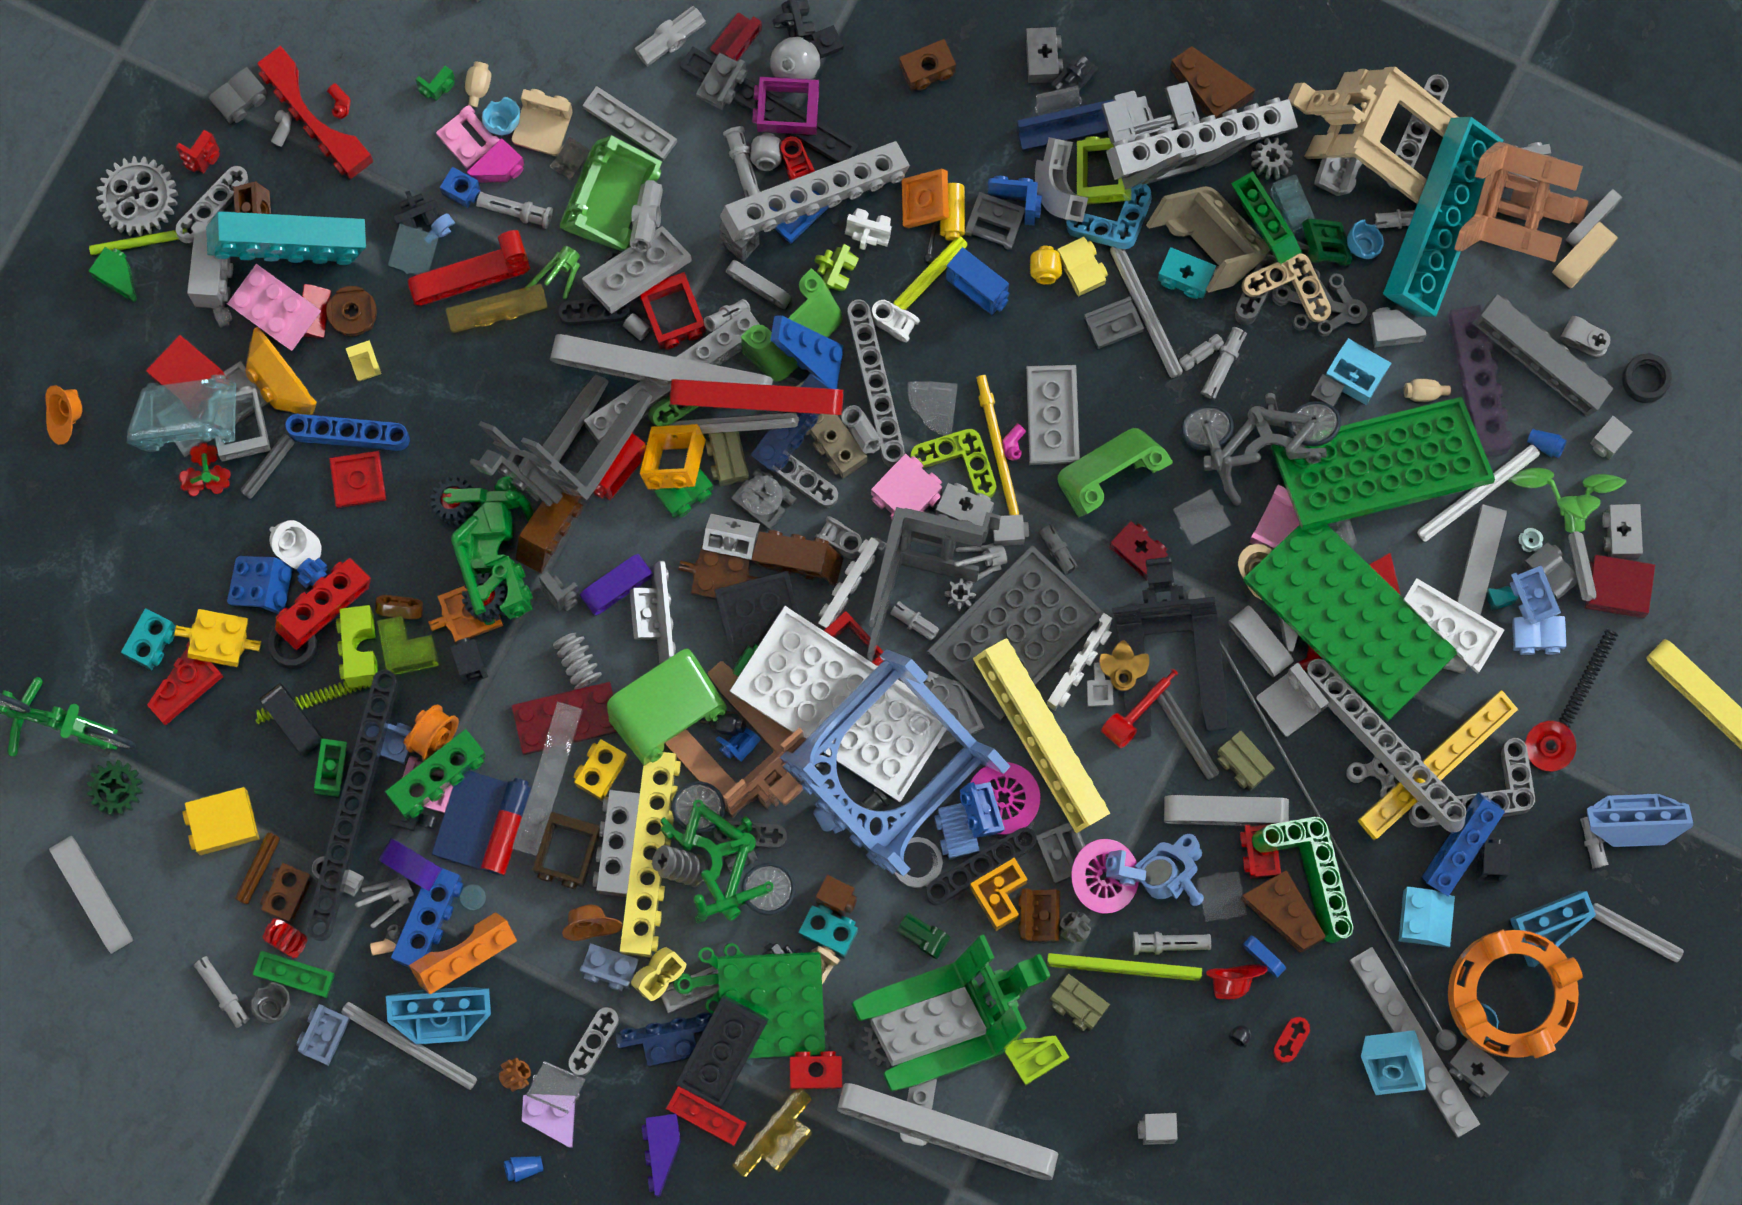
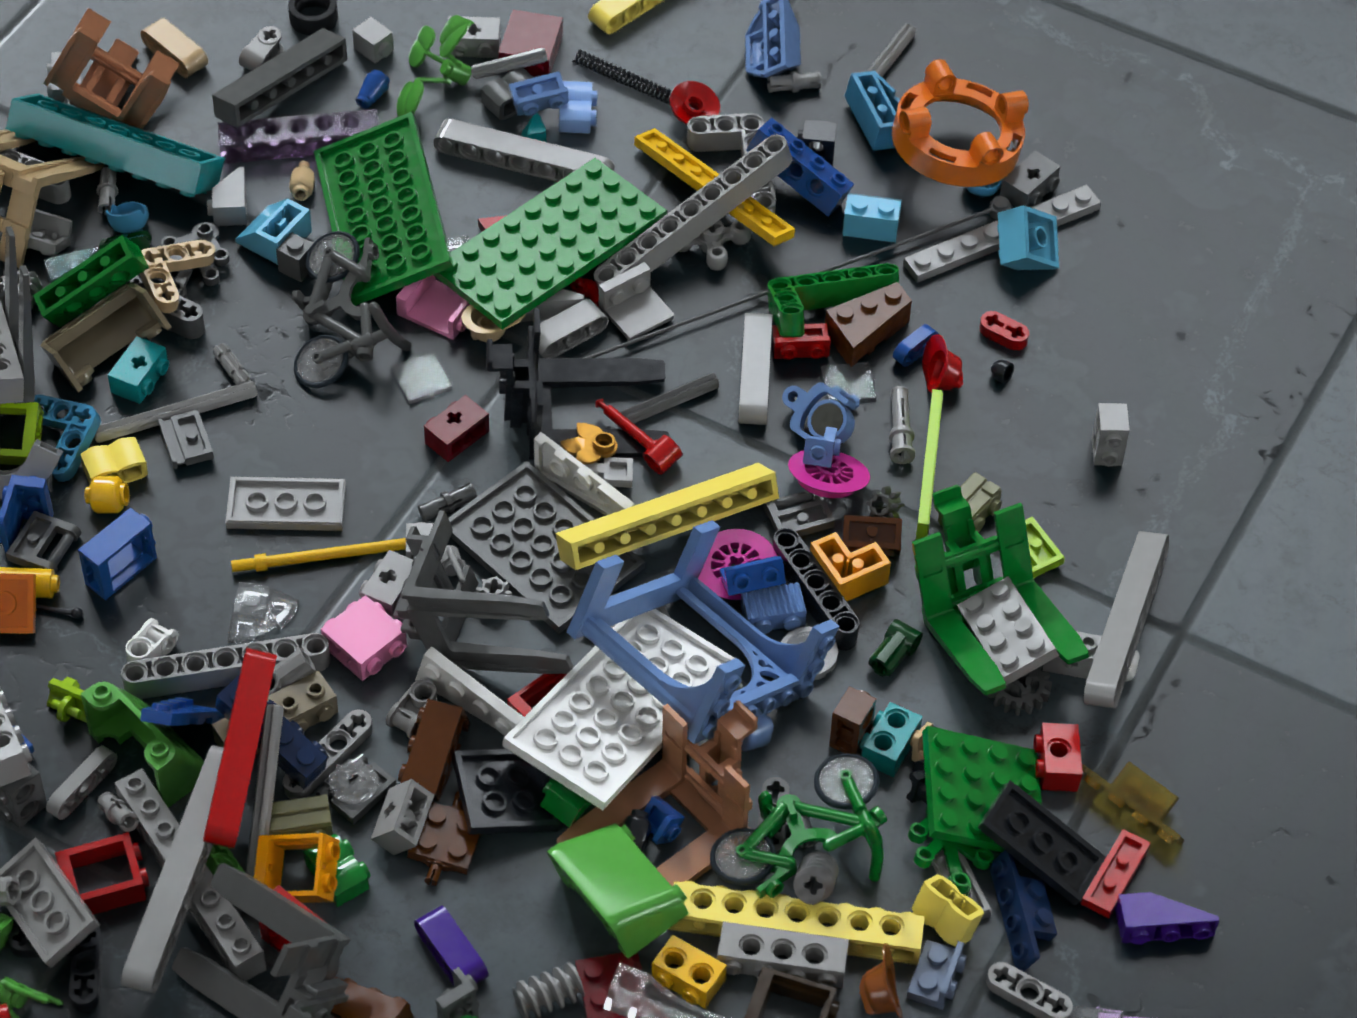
camera: 90 degrees left, 25 degrees down
light grey hinge [623,313,651,341] -> none
light grey bracket [629,561,676,664] -> none
white hips [845,208,892,250] -> none
light grey axle [890,601,939,640] -> none
neon yellow axle [893,236,967,310] -> none
lime beam [911,429,996,498] -> none
dark pink arm [1002,424,1026,461] -> none
bright green windscreen [1058,428,1173,518] -> none
light grey pin [1201,327,1247,400] -> none
olive brick [1217,731,1275,791] -> none
white wing [1403,578,1504,674] -> none
white axle [1417,445,1540,542] -> none
light aqua plate [1518,528,1543,552] -> none
light grey beam [1566,189,1622,247] -> none

